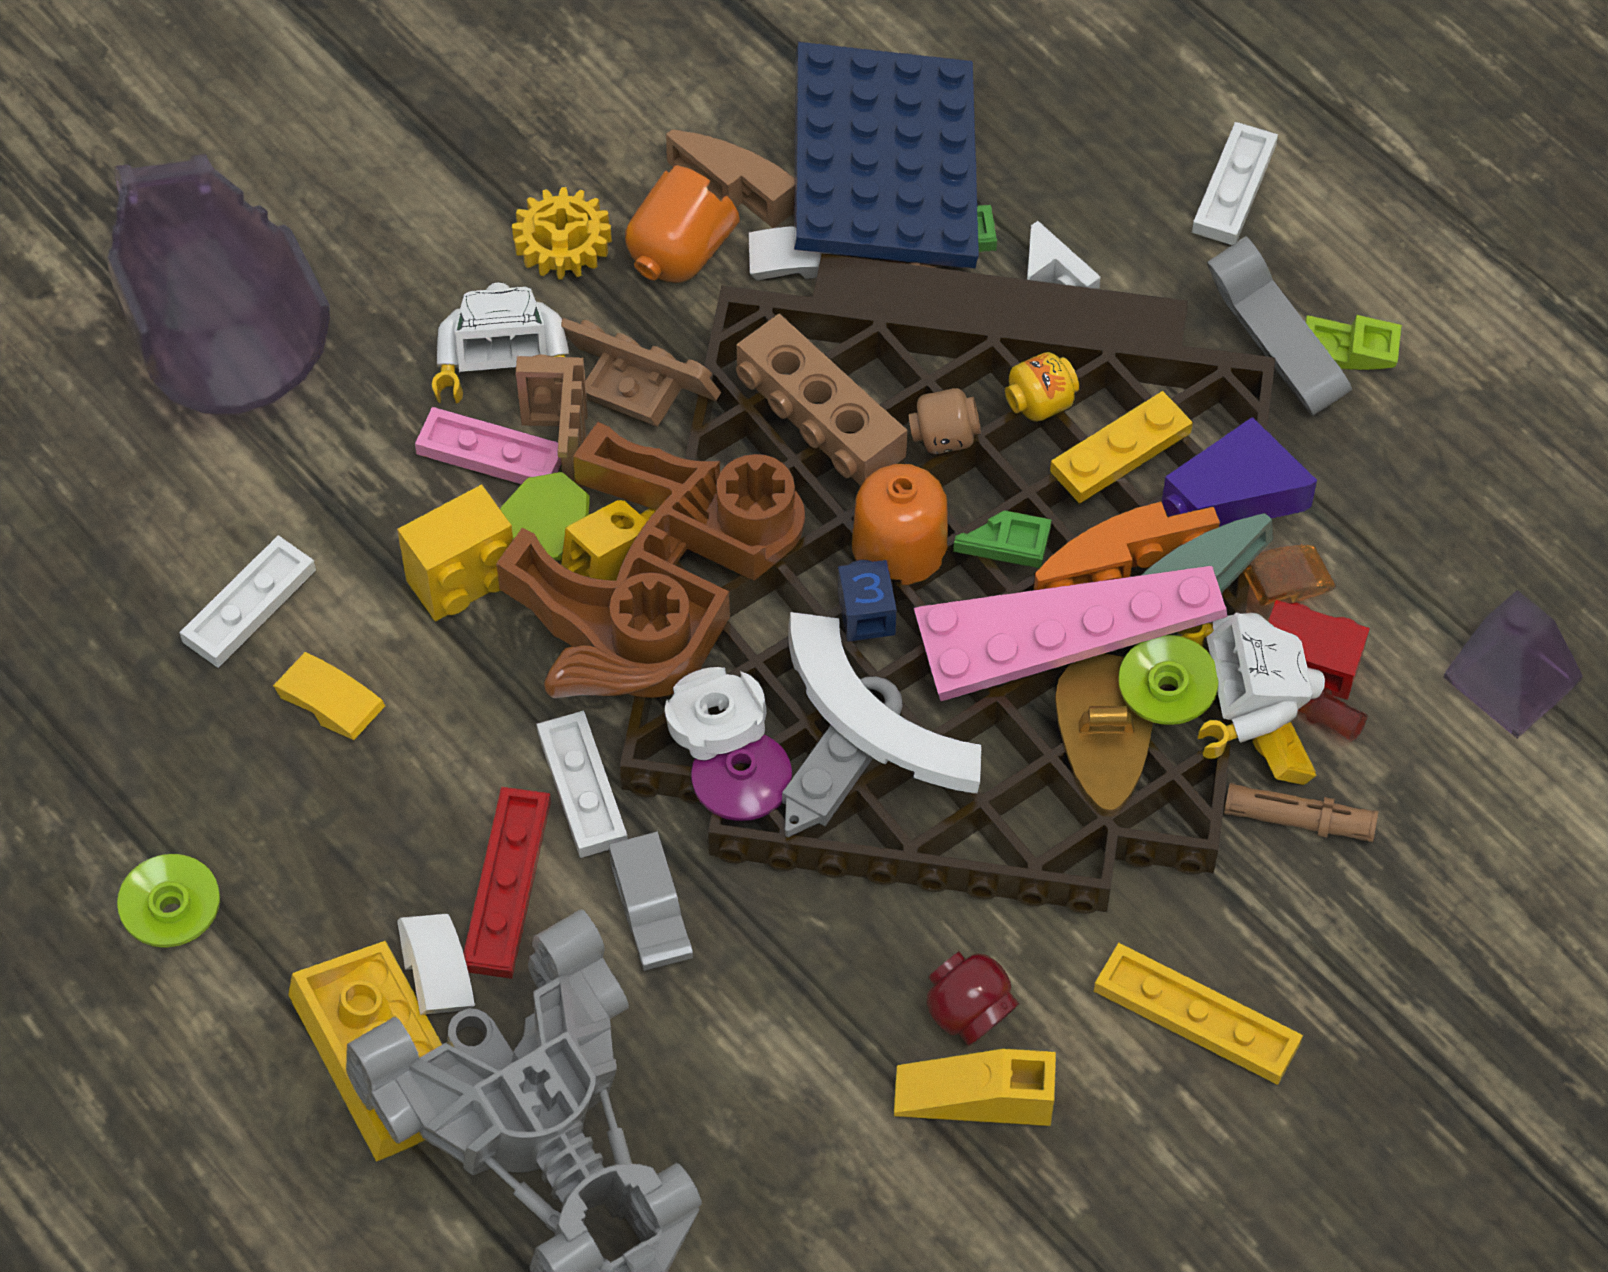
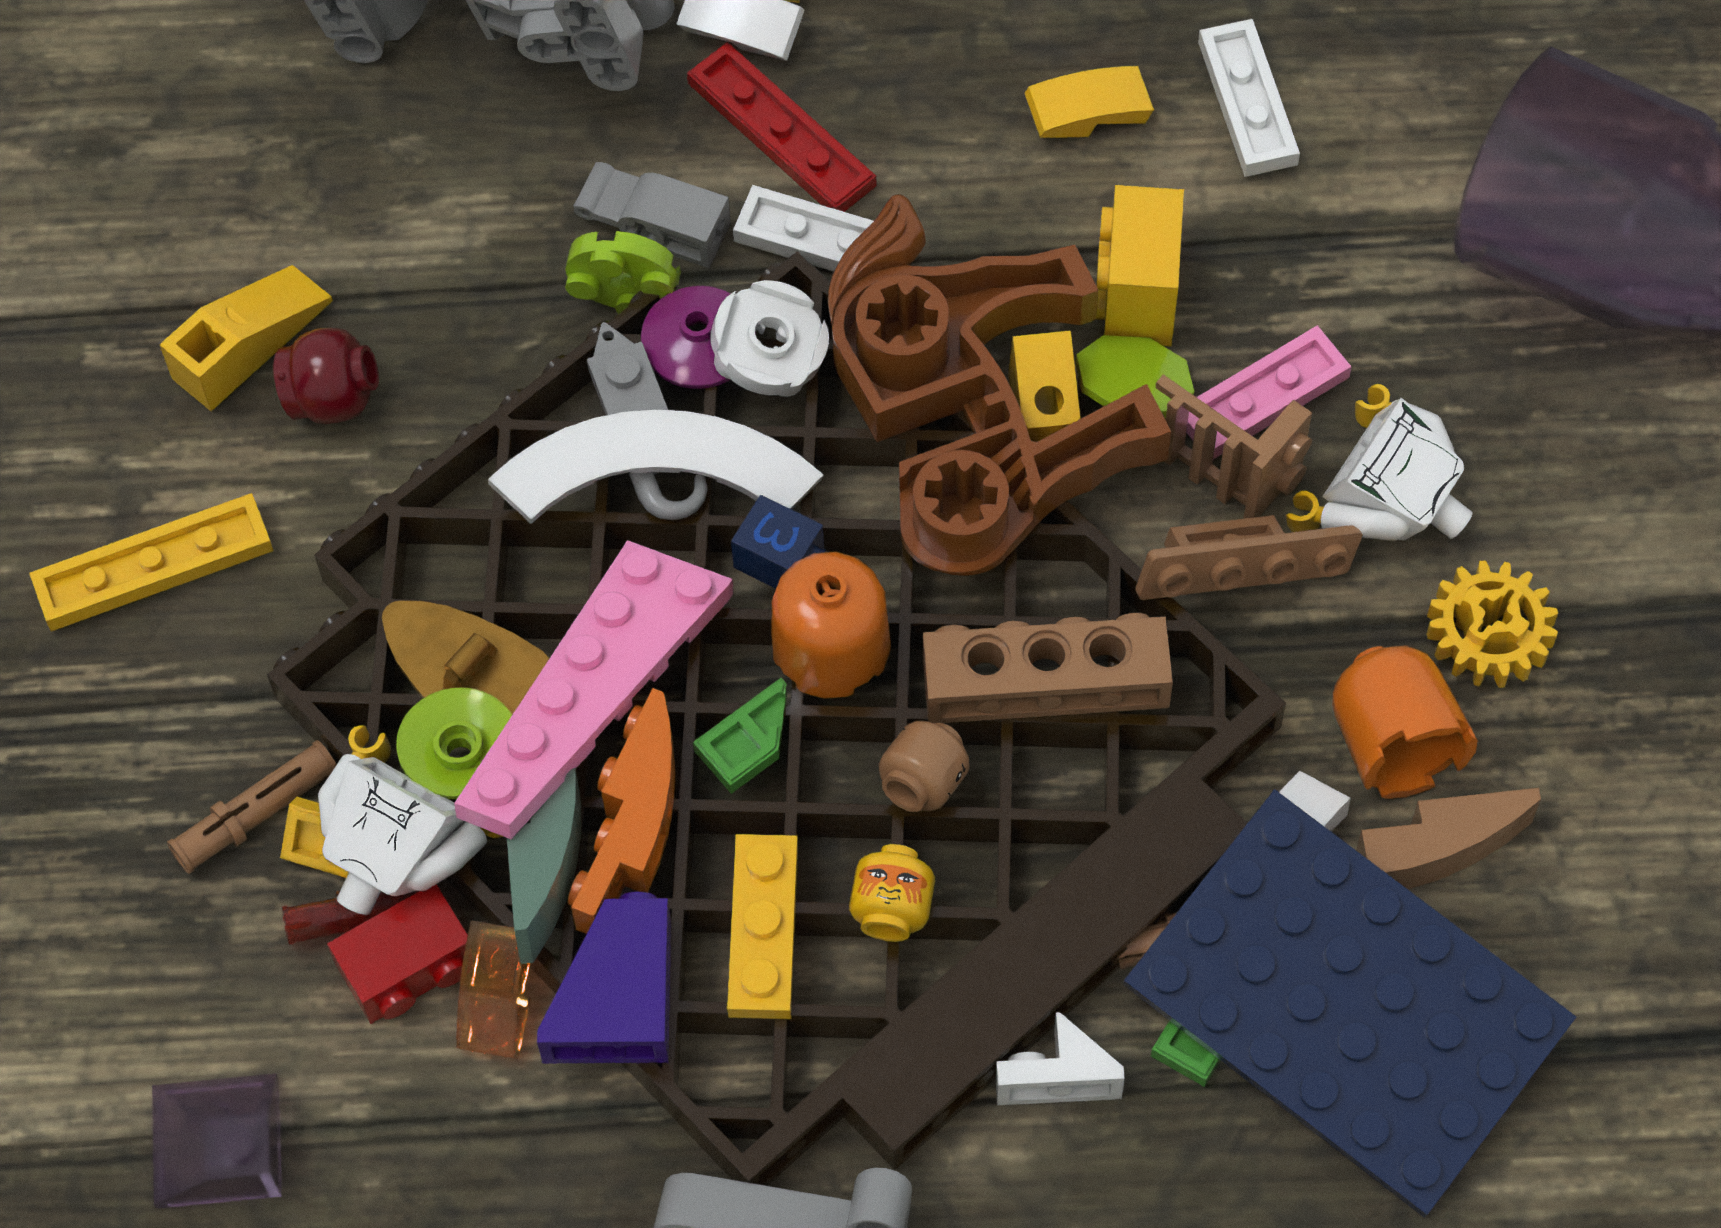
camera: 130 degrees right, 5 degrees up
none -> lime plate [565,231,681,314]

